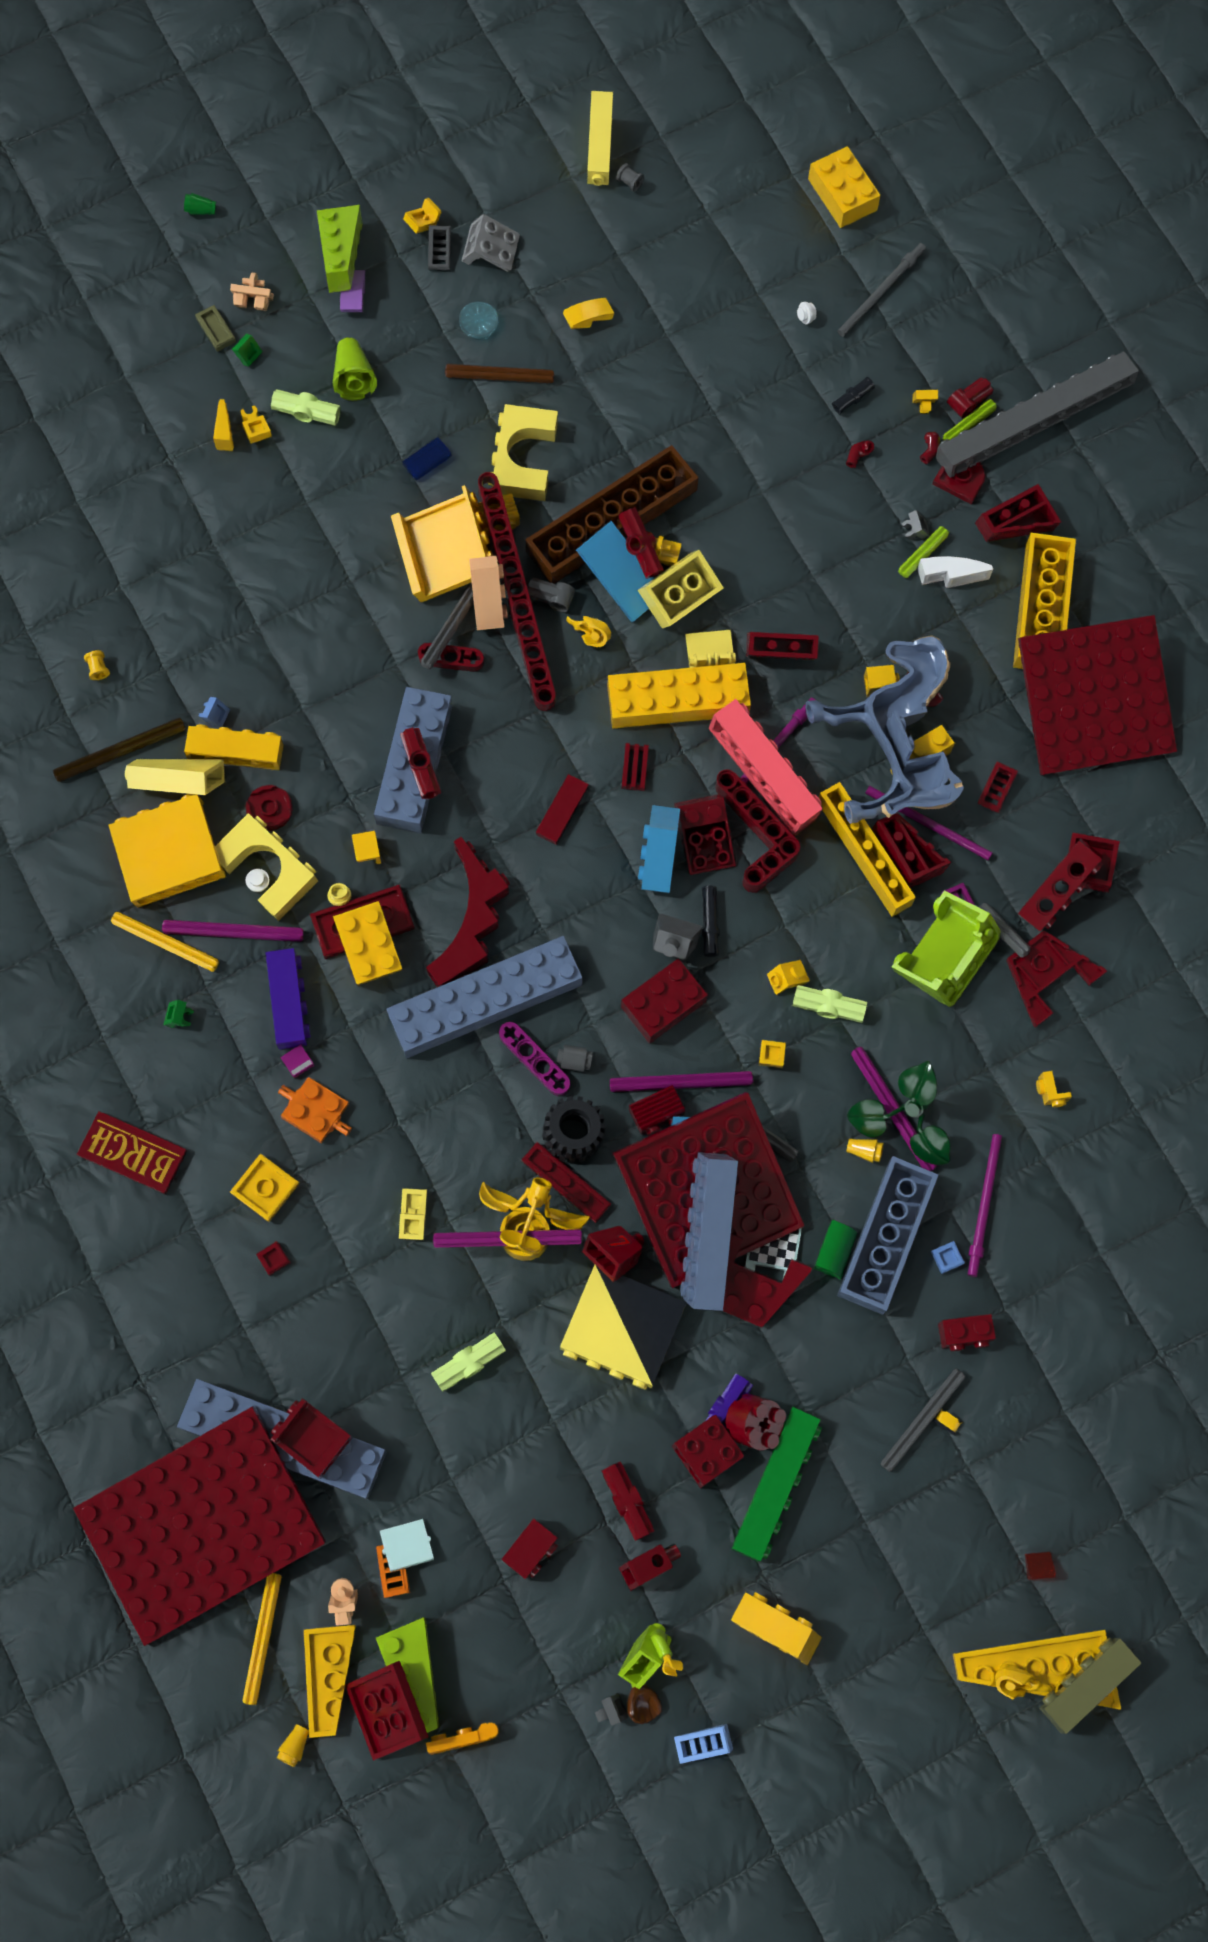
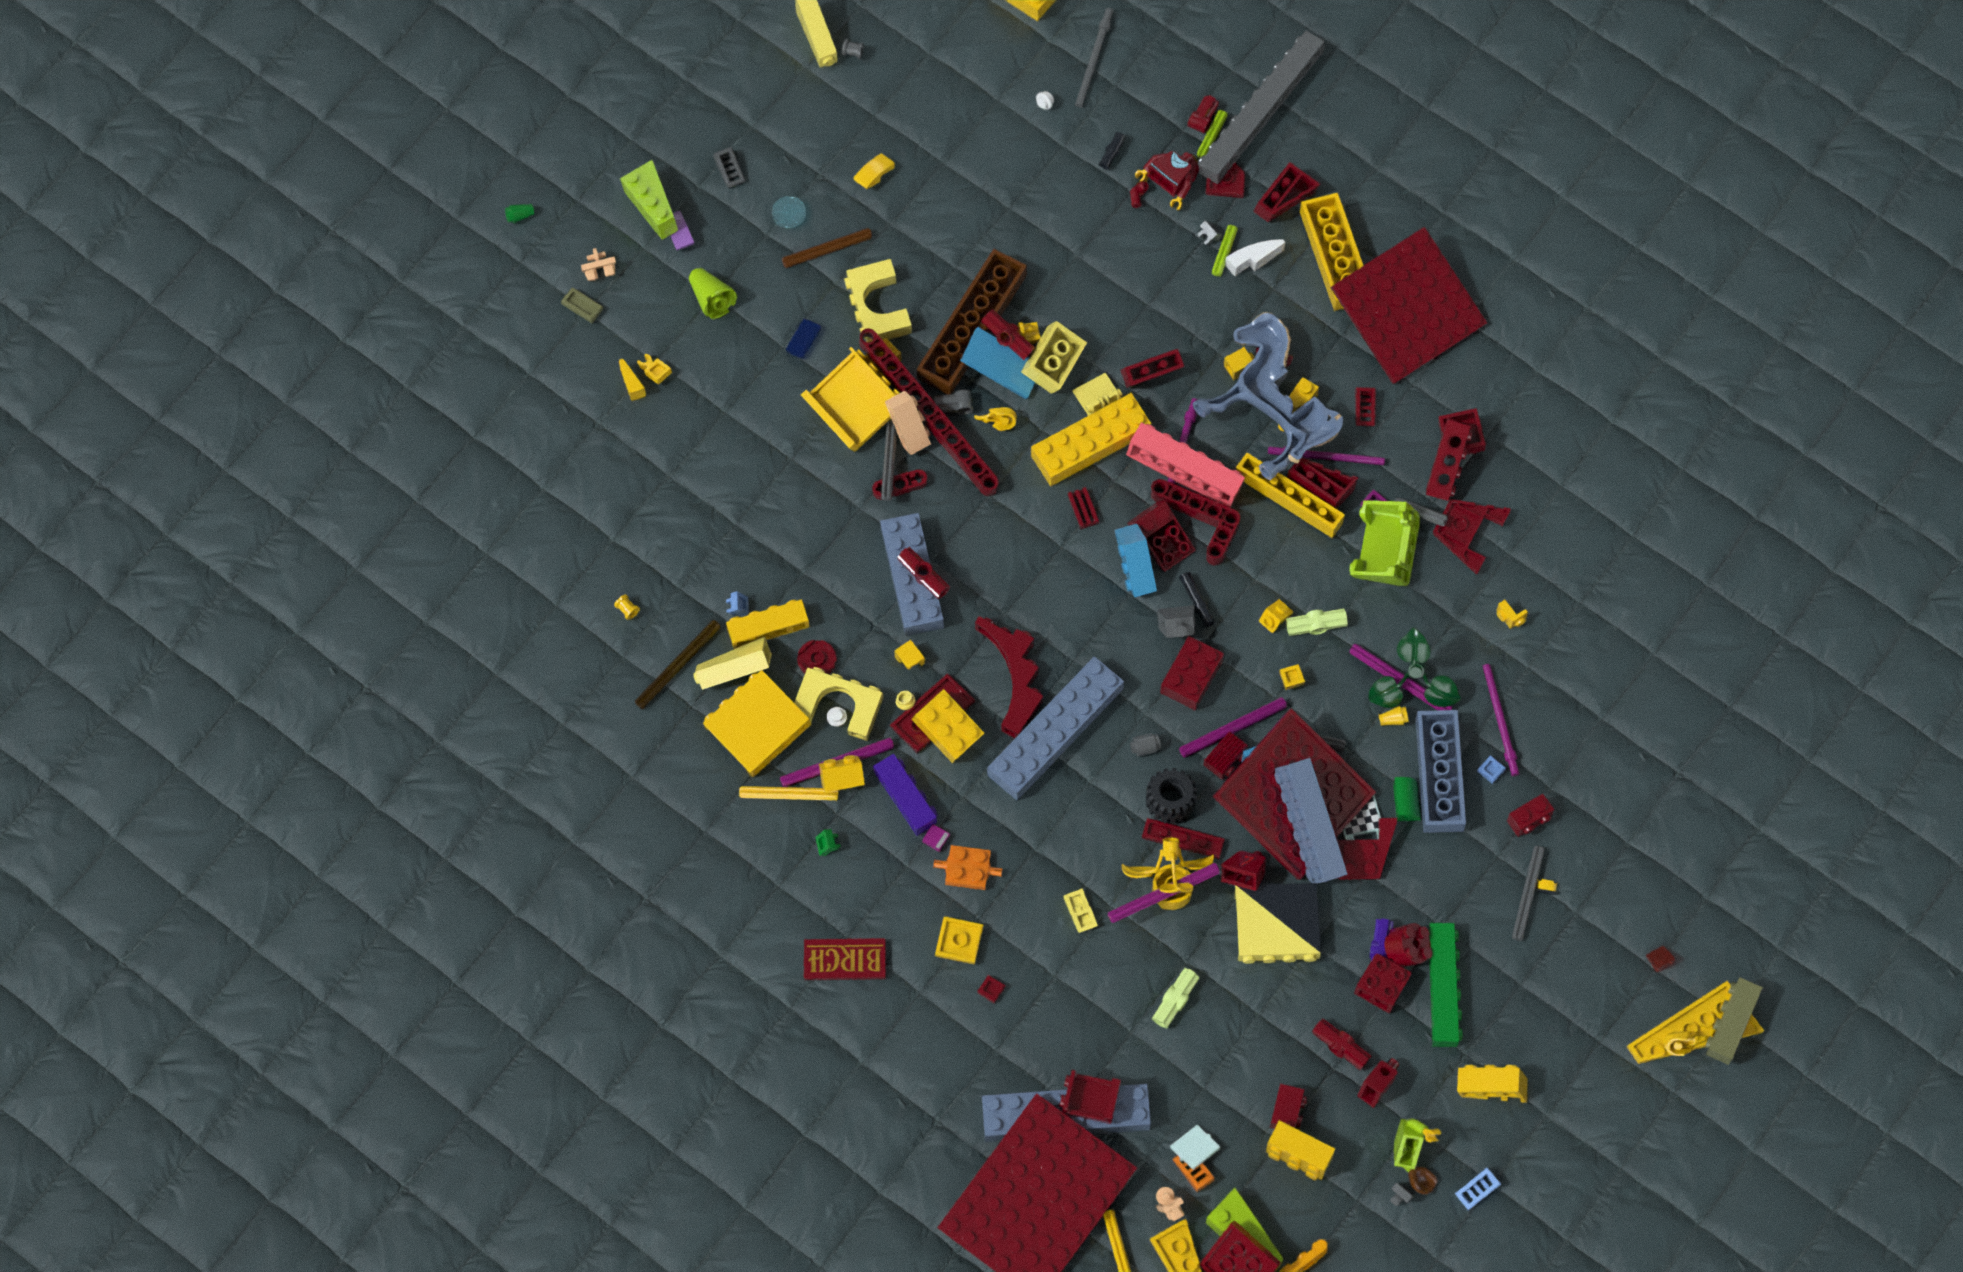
camera: 20 degrees left, 5 degrees down
green tile [232,334,263,367] -> none
yellowish green piece [271,389,341,425] -> none
yellow bracket [403,198,441,234] -> none
light grey bracket [462,214,520,272] -> none
magenta beam [499,1022,570,1096] -> none
dark red tile [536,774,589,845] -> none
yellow tile [913,390,938,413] -> none
none -> yellow brick [819,755,865,792]
none -> dark red torso [1135,151,1193,211]
none -> yellow brick [1266,1121,1335,1180]

